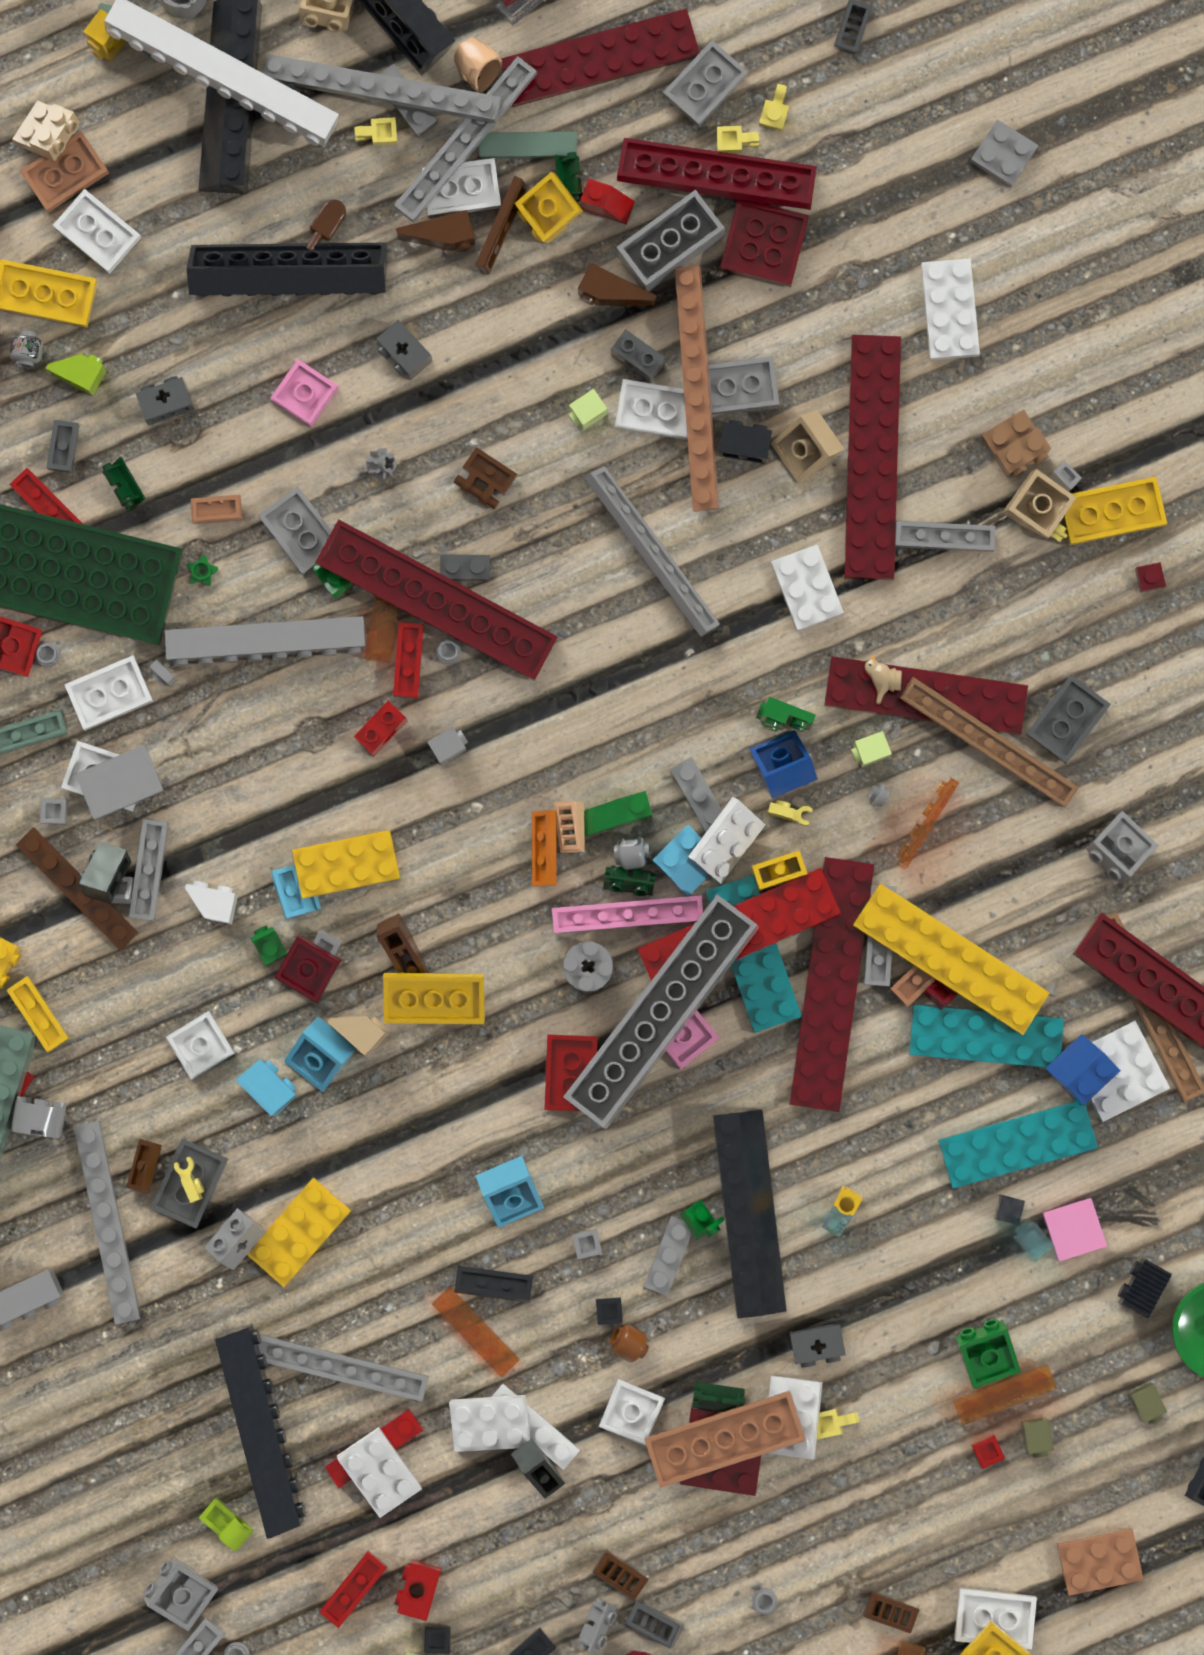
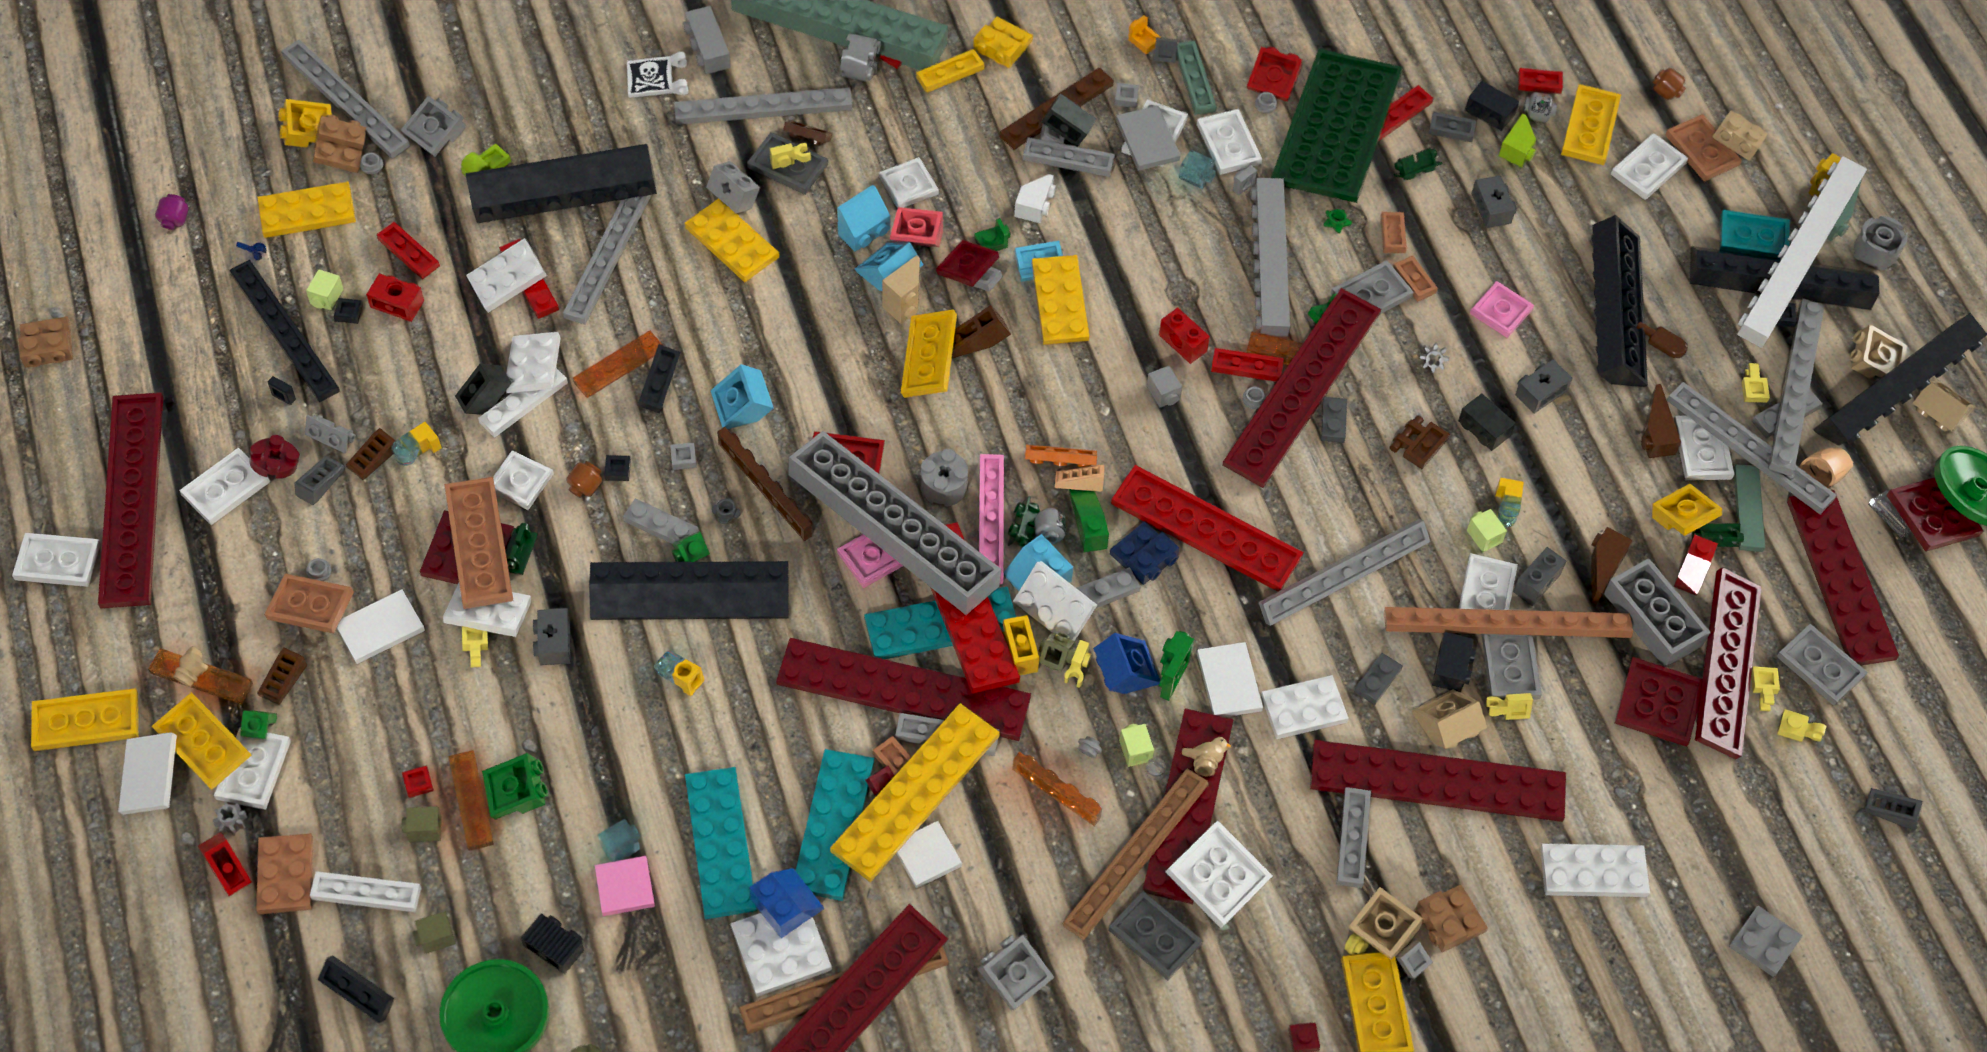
camera: 90 degrees right, 25 degrees down
reddish brown tile [476,176,527,275] -> none
black slope [994,1194,1025,1225] -> none
none -> red slope [198,832,252,896]
none -> light grey gear [212,802,247,836]
none -> green bracket [240,710,277,739]
none -> nougat plate [264,574,354,634]
none -> white plate [310,871,421,912]
none -> white tile [337,589,425,664]
none -> leg [392,422,442,466]
none -> flag [627,52,688,98]
none -> dark grey plate [712,498,741,524]
none -> reddish brown plate [717,427,813,541]
none -> coral slope [890,207,943,247]
none -> white tile [896,821,962,889]
none -> olive brick [1038,632,1076,671]
none -> dark blue plate [1109,521,1179,585]
none -> red plate [1111,465,1304,592]
none -> white plate [1166,820,1272,928]
none -> clear light blue brick [1179,150,1216,189]
none -> white tile [1197,642,1263,717]
none -> dark grey plate [1354,653,1403,705]
none -> nougat plate [1393,255,1438,302]
none -> pearl dark grey brick [1458,393,1516,451]
none -> black brick [1465,81,1519,131]
none -> light yellow plate [1486,693,1533,720]
none -> leg [1495,477,1524,527]
none -> teal plate [1719,210,1790,259]

